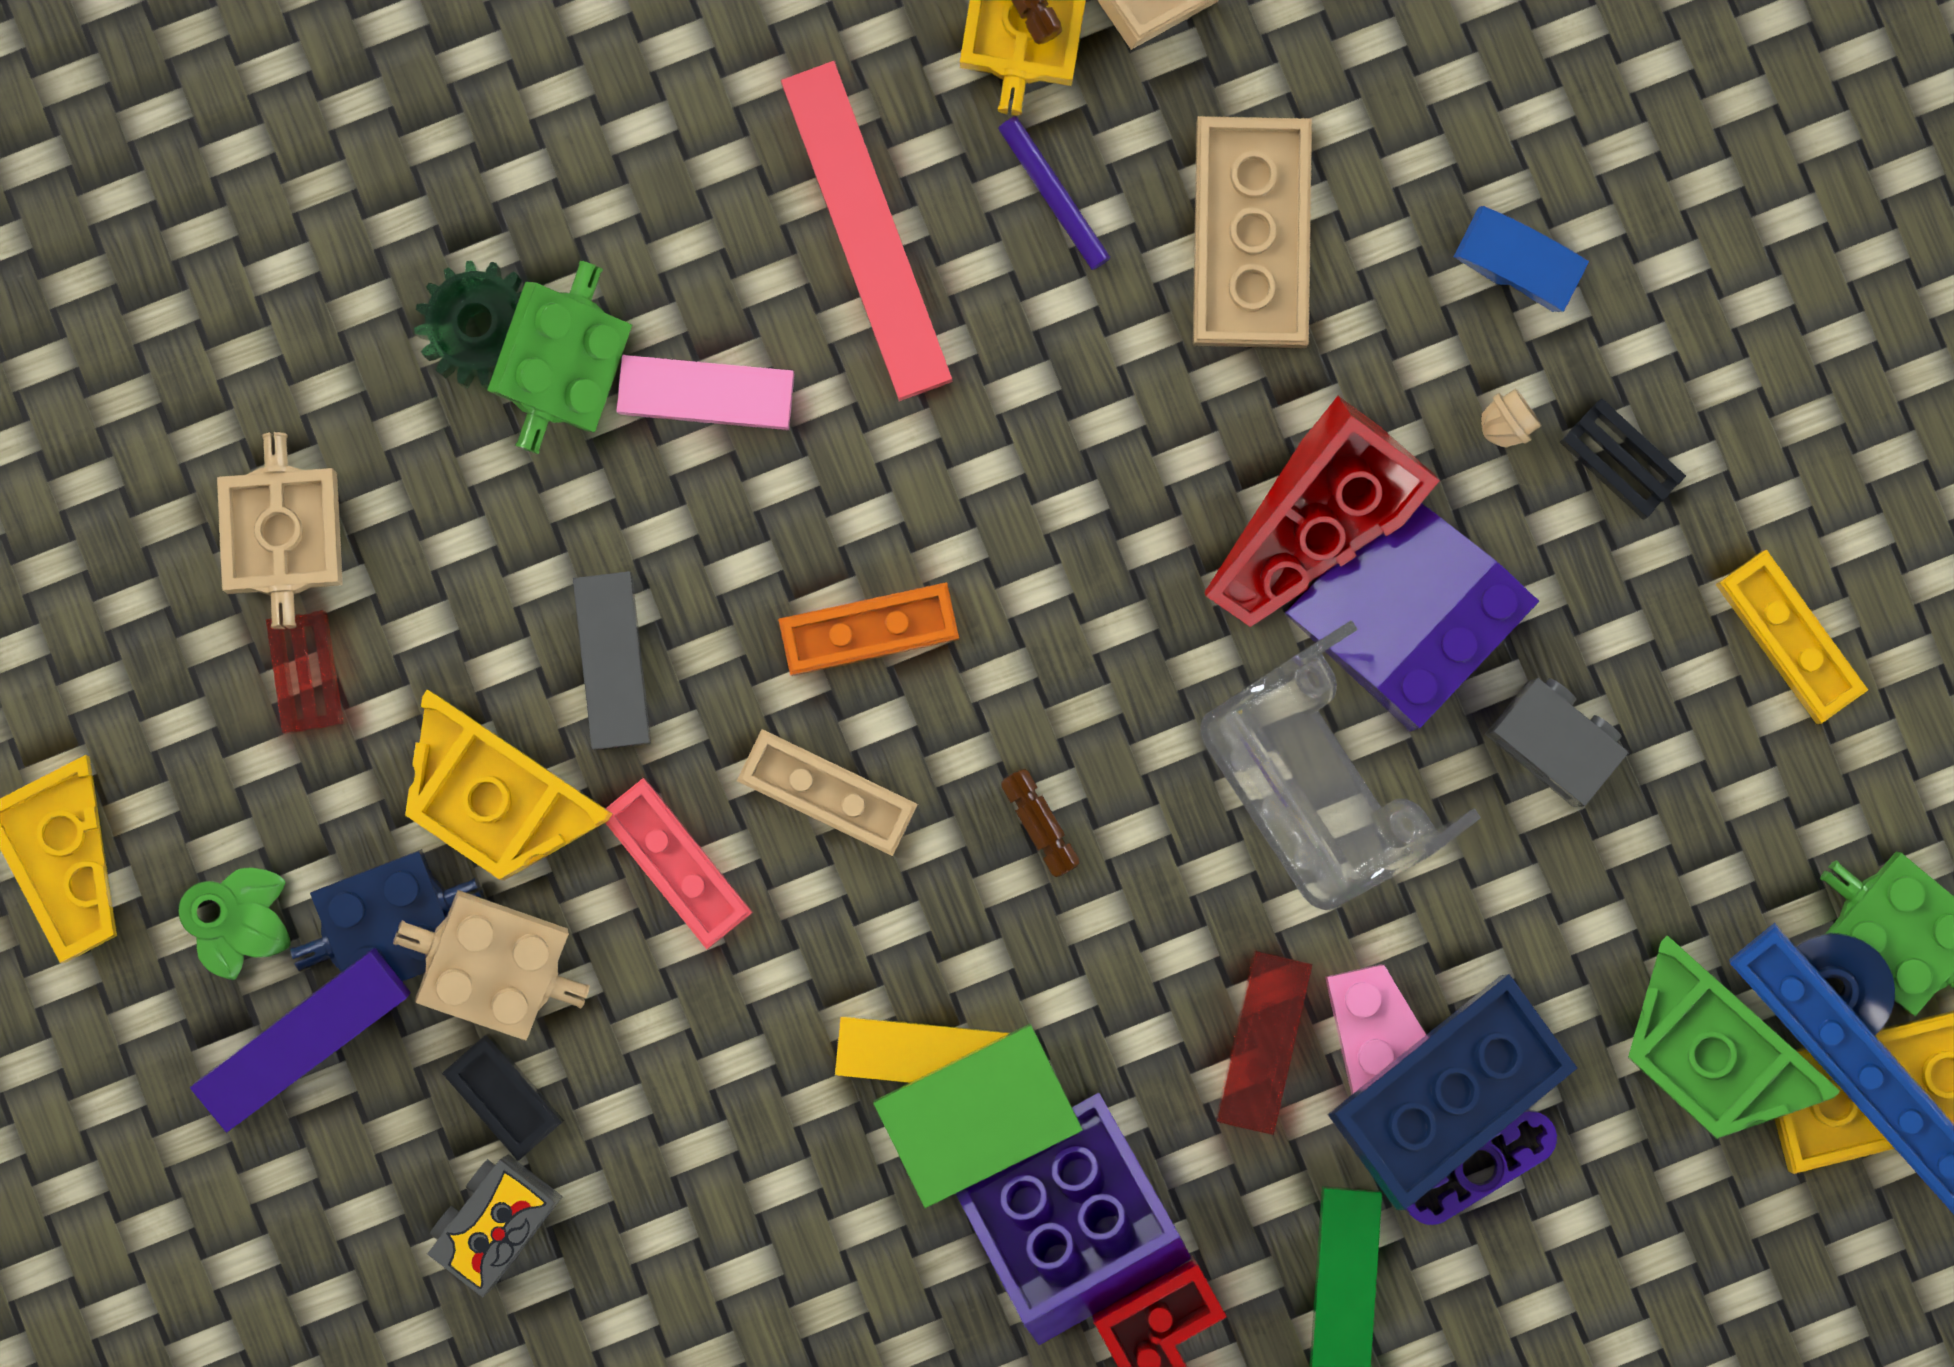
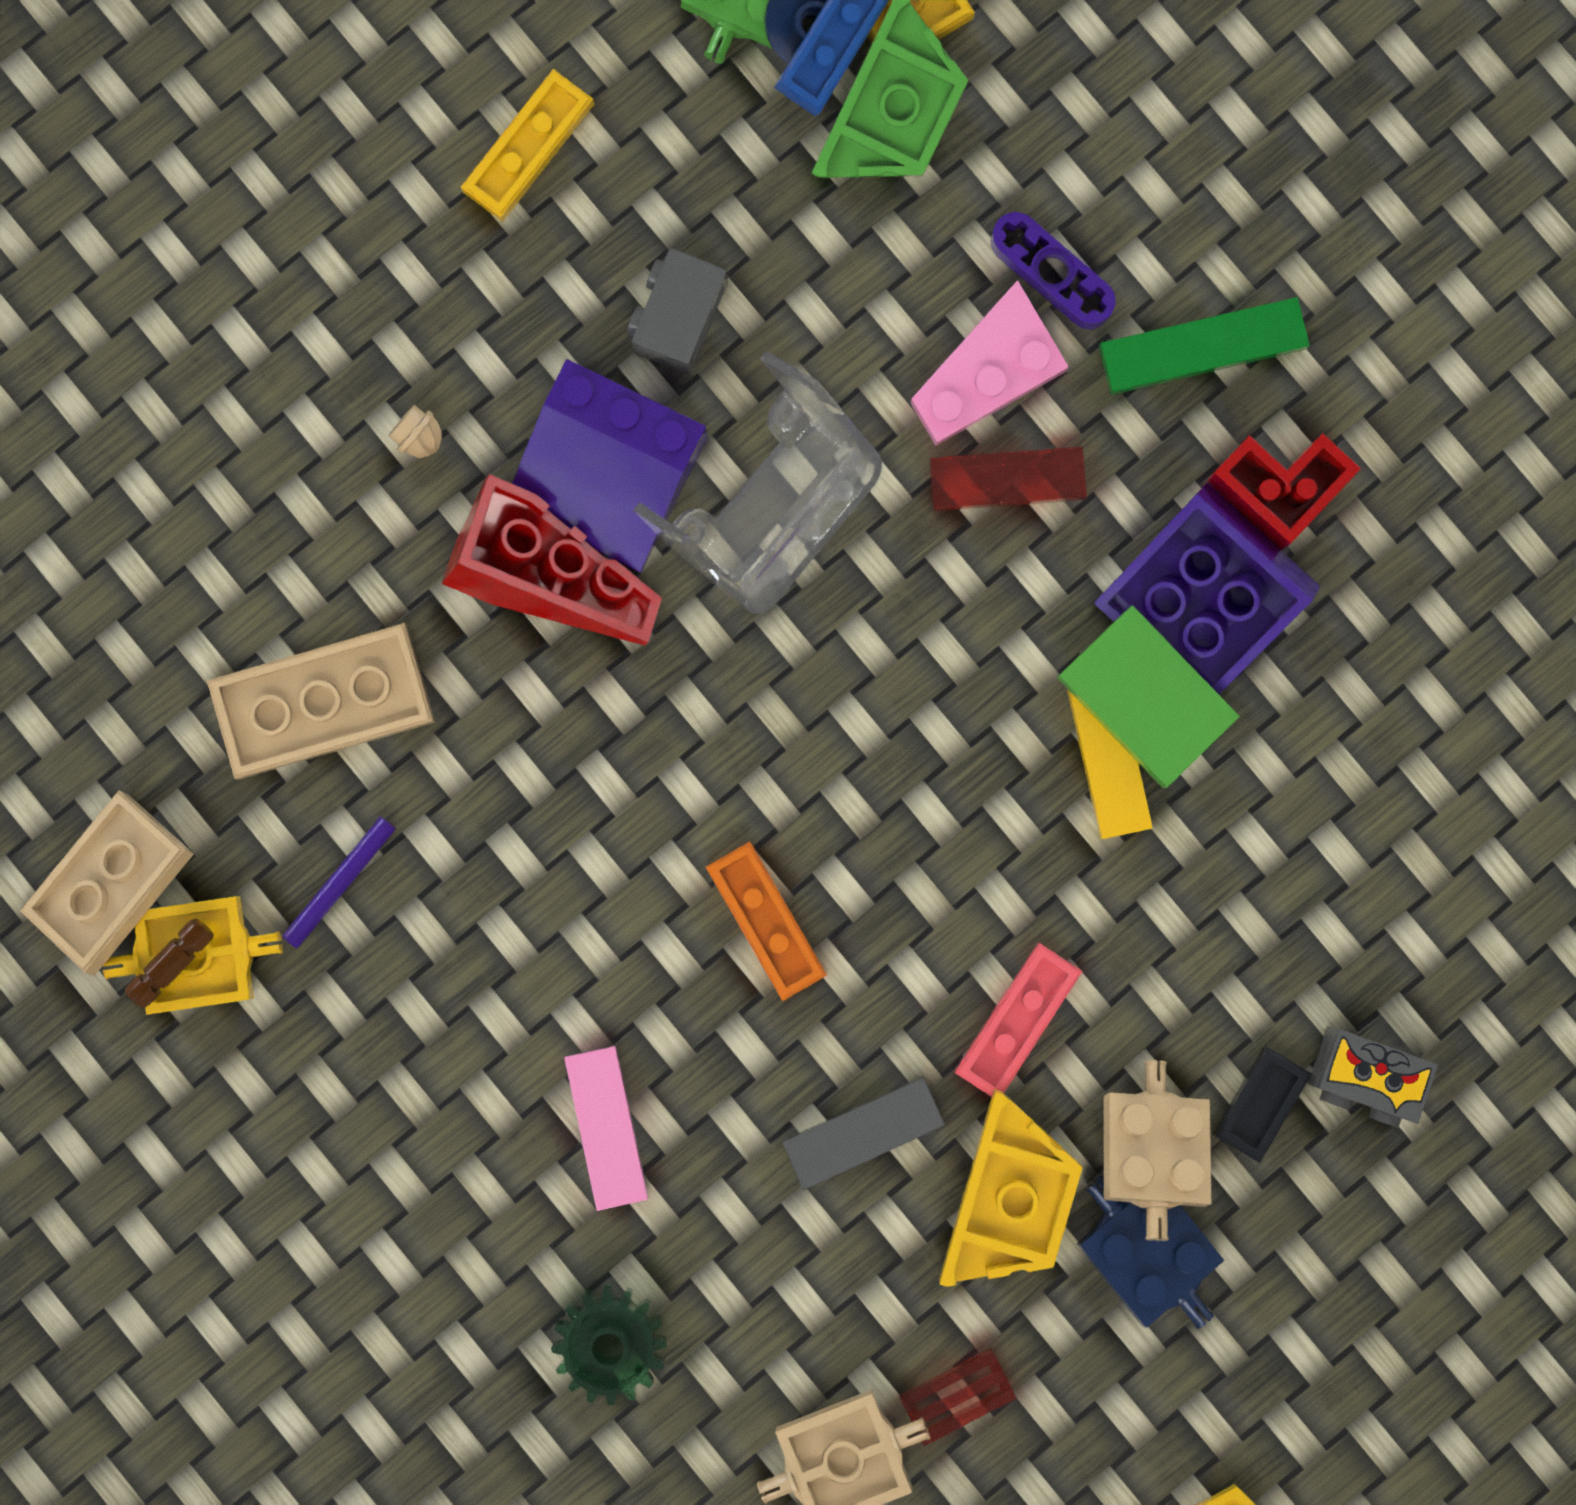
camera: 115 degrees left, 0 degrees up
bright green plate [178,867,290,980] -> none
dark purple tile [190,947,411,1133] -> none
bright green plate [487,261,632,454] -> none
tan tile [737,729,918,856] -> none
coral tile [781,61,952,401] -> none
reddish brown axle [1001,769,1079,877] -> none
dark blue plate [1327,974,1577,1210] -> none
blue slope [1454,206,1589,312] -> none
black tile [1560,398,1686,520] -> none

